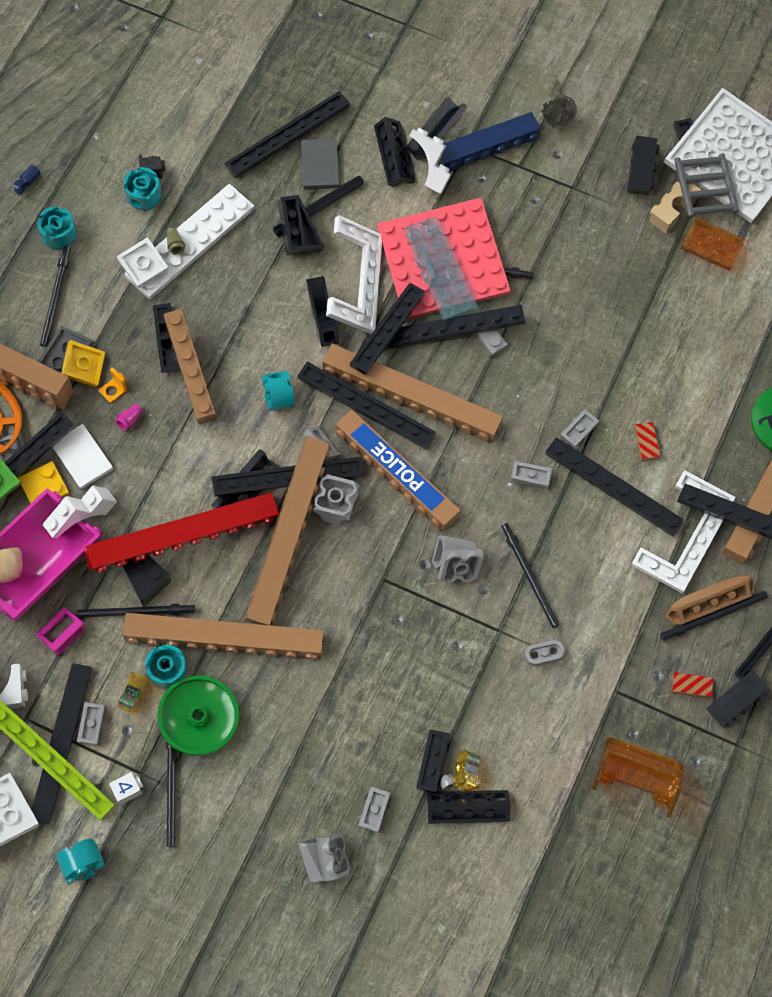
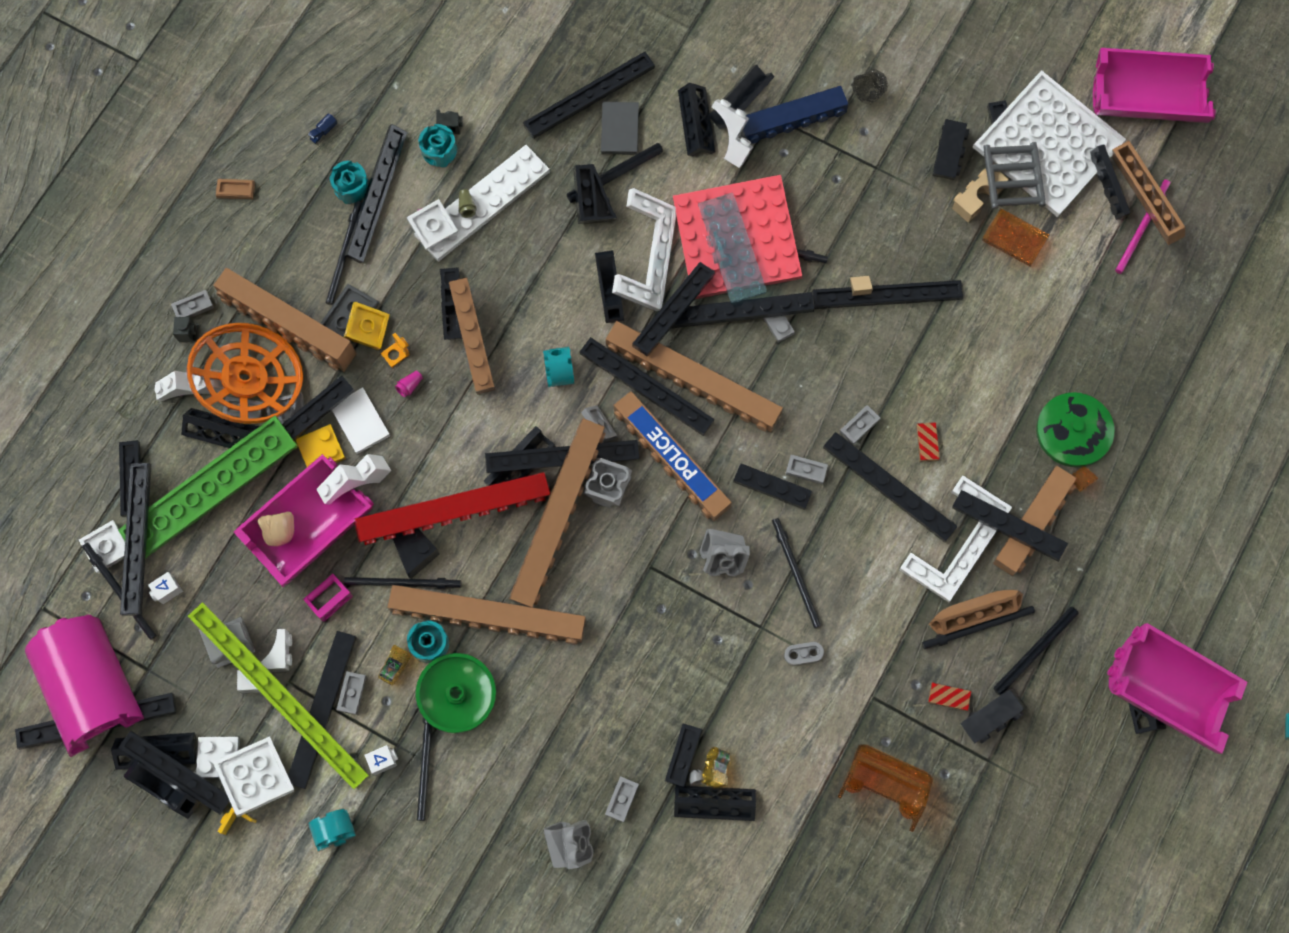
camera: 10 degrees right, 5 degrees up
none -> black plate [344,124,408,263]
none -> black plate [733,463,812,510]
none -> black tile [812,280,963,309]
none -> tan slope [850,276,873,296]

